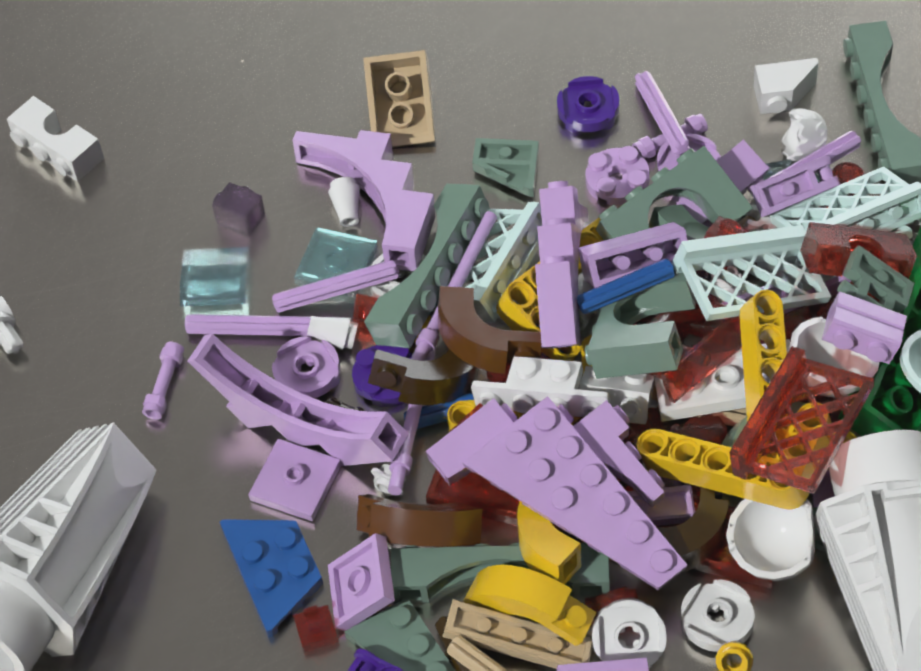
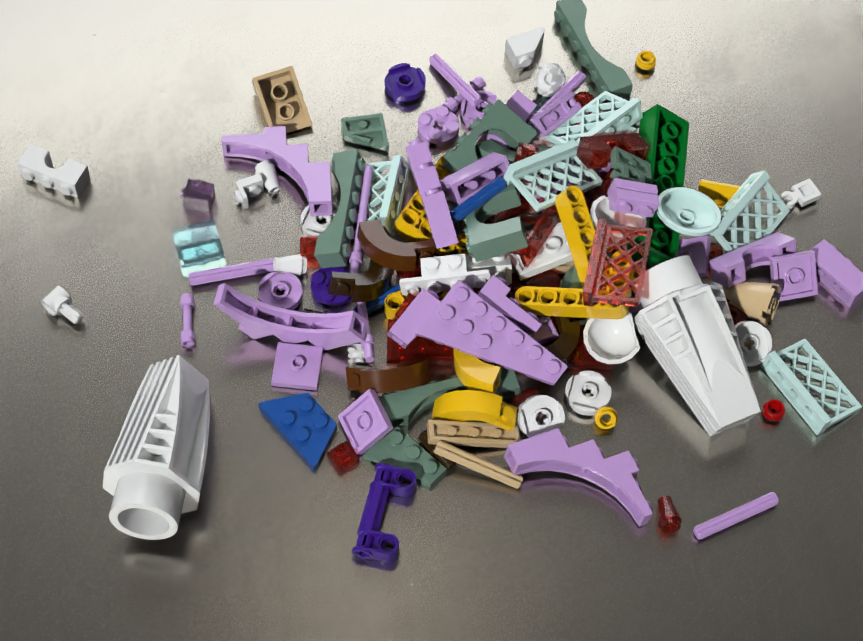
camera: 25 degrees left, 5 degrees up
lavender axle [272,260,399,312] -> none
clear light blue tile [294,227,378,298] -> none
none -> white bracket [234,173,264,209]

